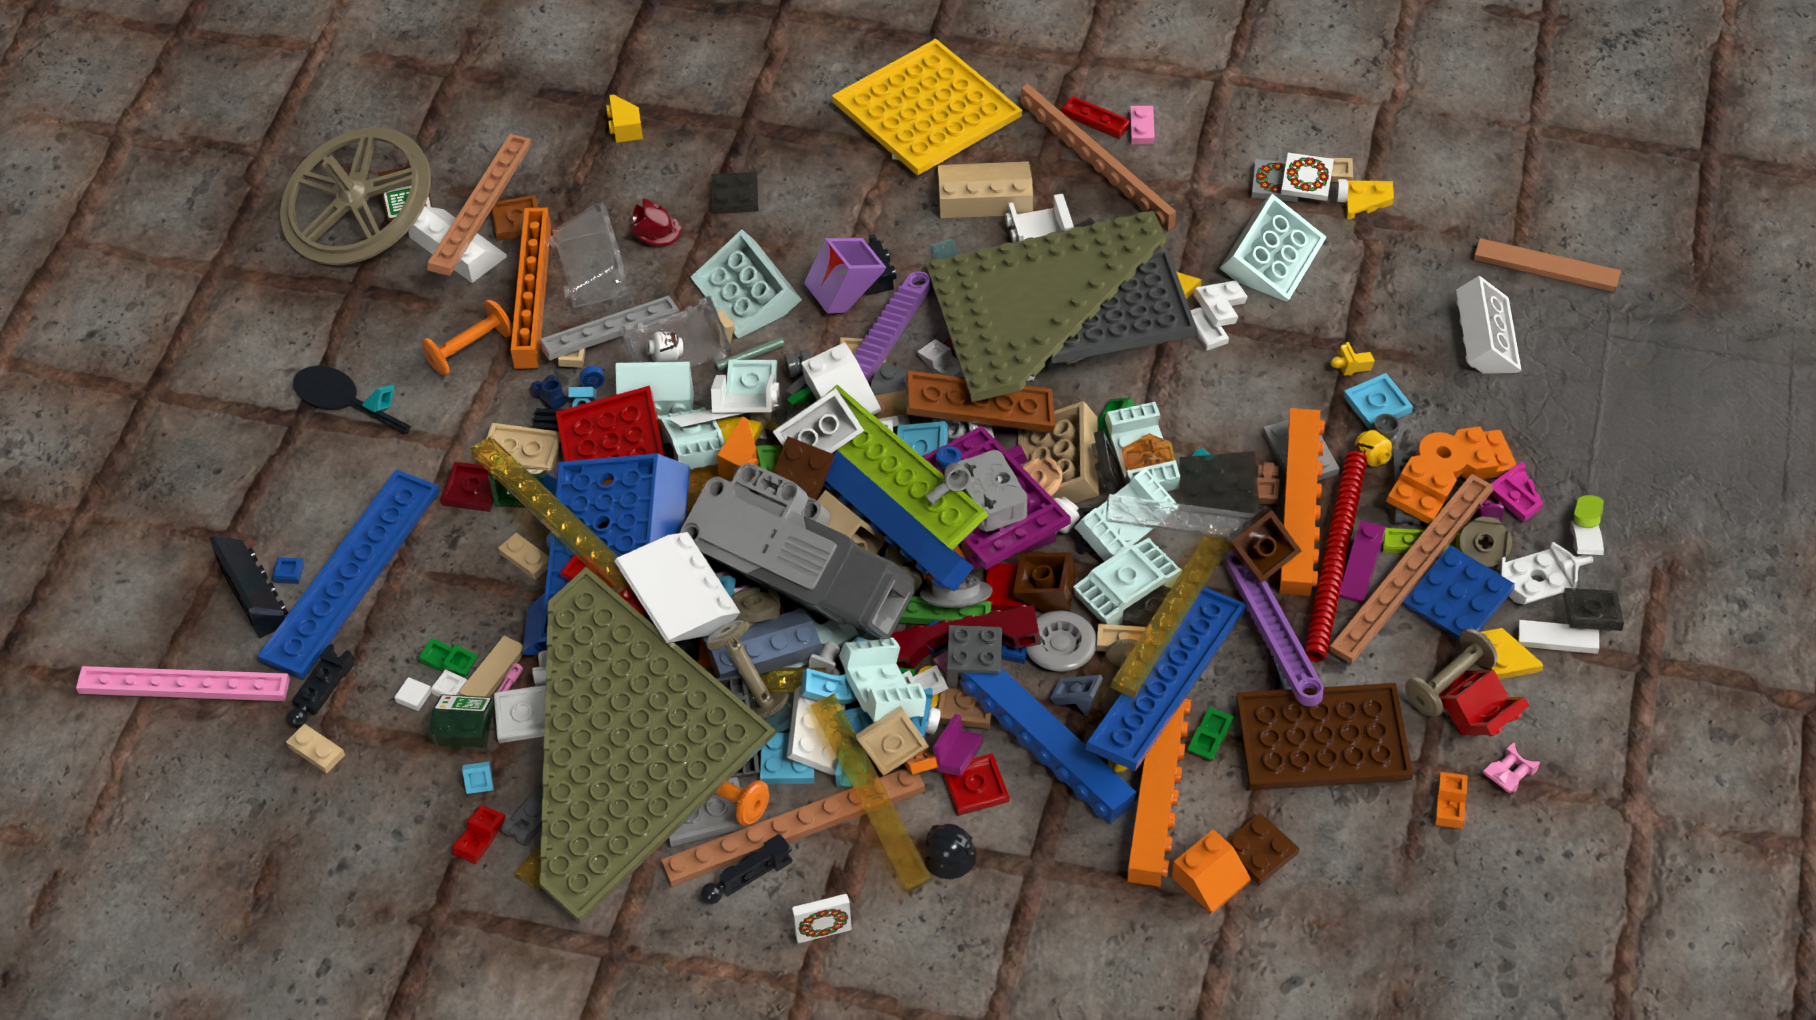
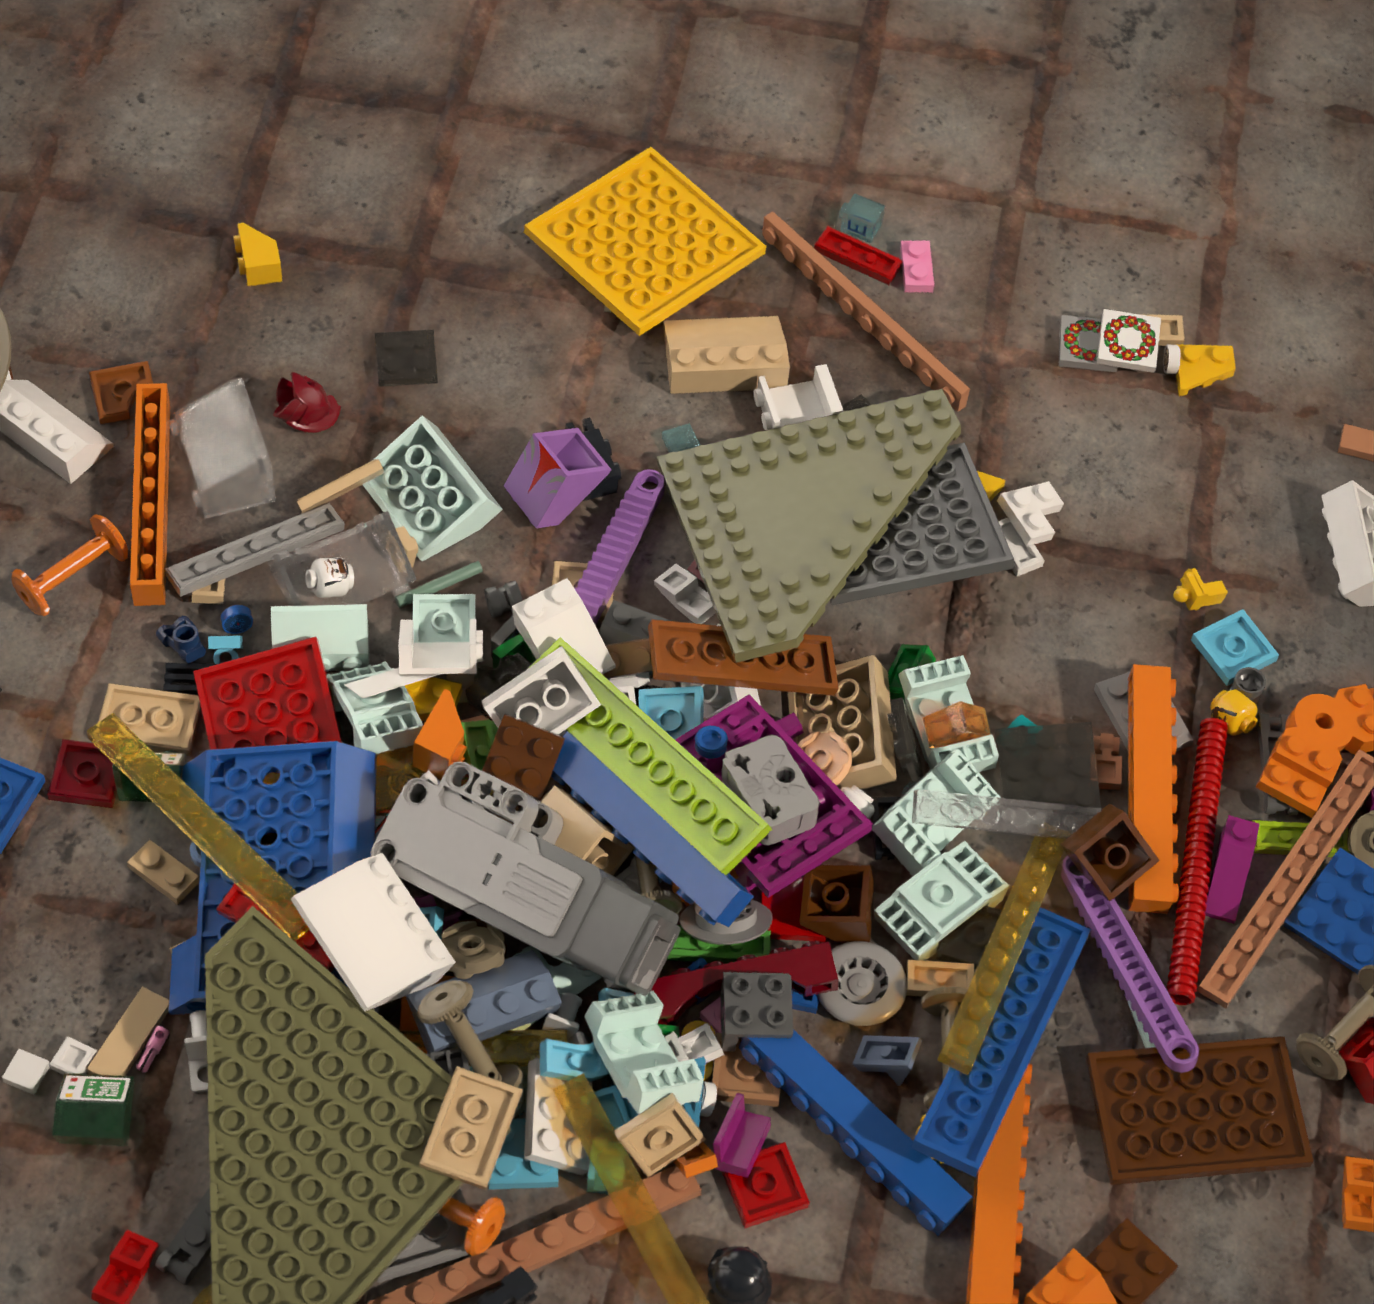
camera: 10 degrees left, 5 degrees up
green slope [418,638,478,678] -> none
nougat plate [427,134,531,276] -> none
medium azure tile [462,761,494,794] -> none
white tile [494,685,546,743] -> none
light grey bar [926,463,971,505] -> none
green slope [1187,707,1234,761] -> none
light aqua slope [1220,194,1326,302] -> none
none -> tan tile [297,459,384,513]
none -> tan tile [419,1066,523,1190]
none -> clear light blue brick [839,193,885,243]

